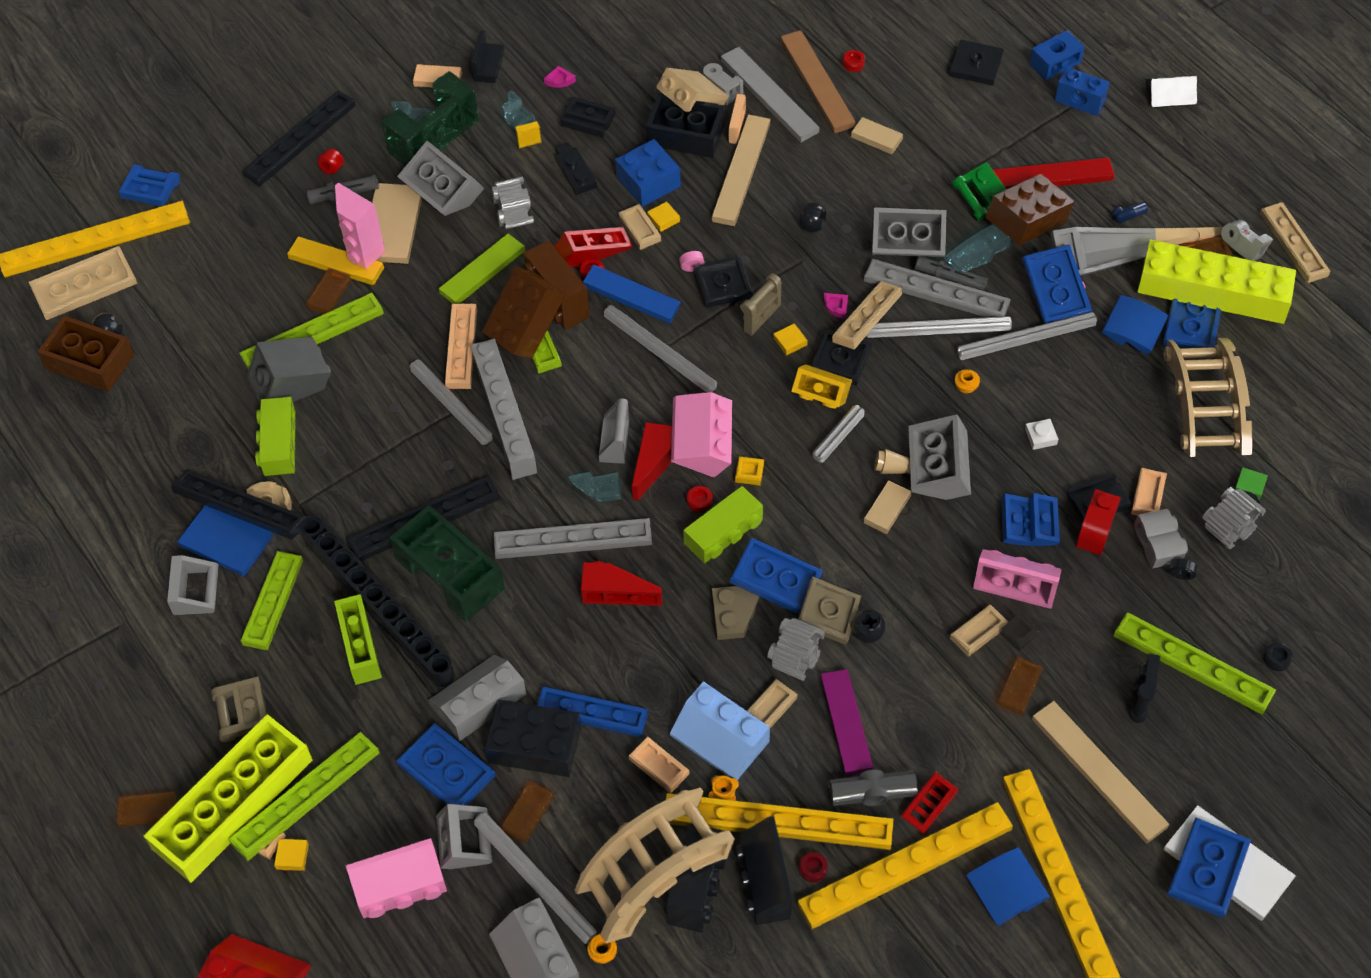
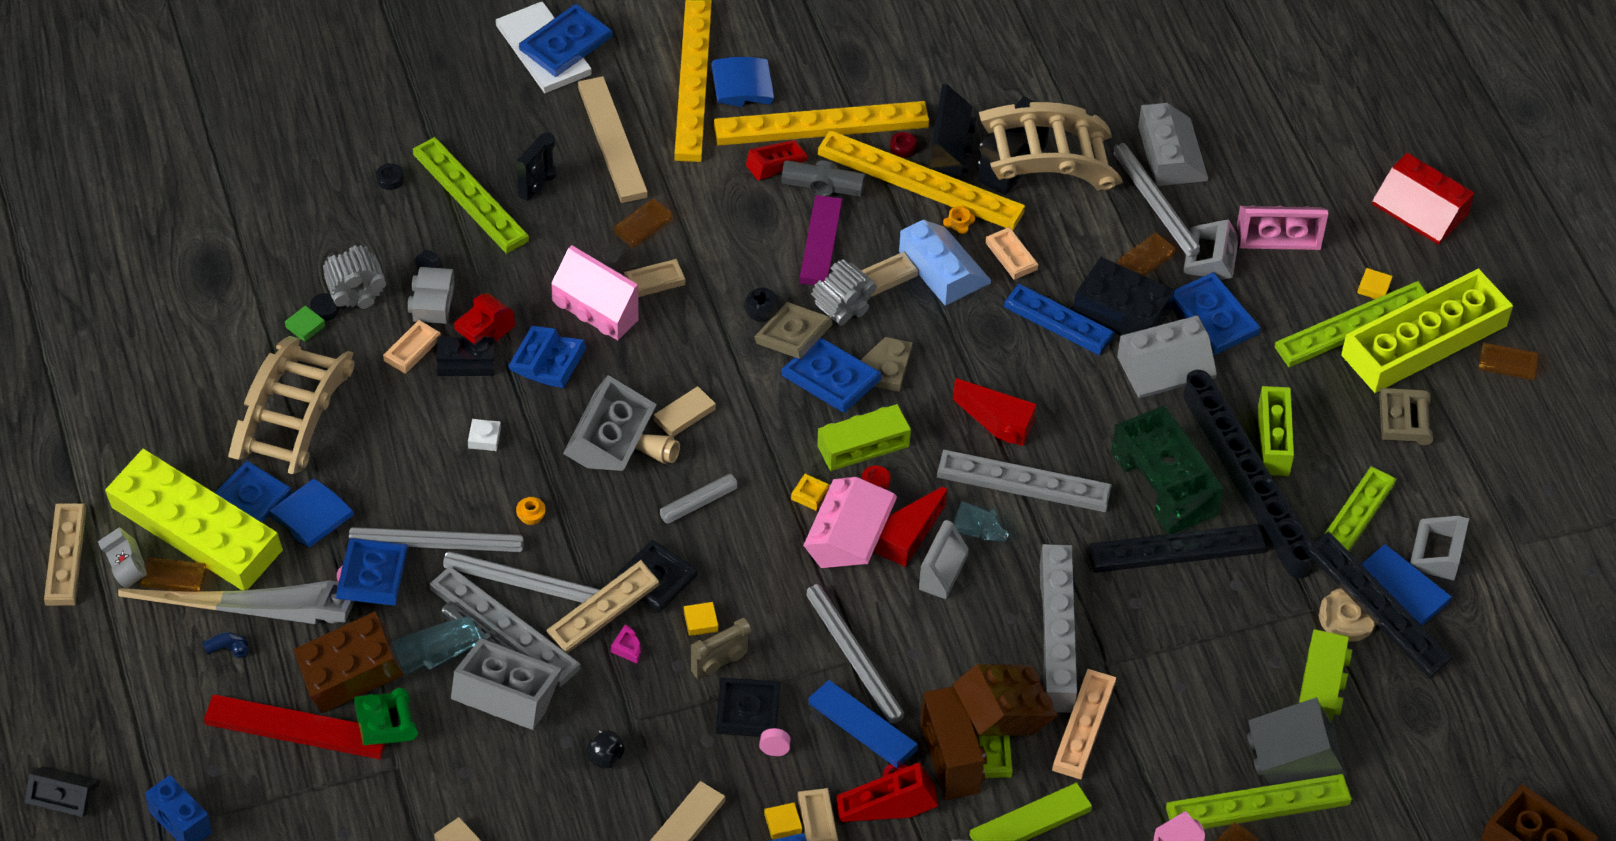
camera: 165 degrees left, 5 degrees down
light grey axle [410,359,493,445] -> none
light orange plate [587,934,617,964] -> none
yellow brick [791,364,852,409] -> none

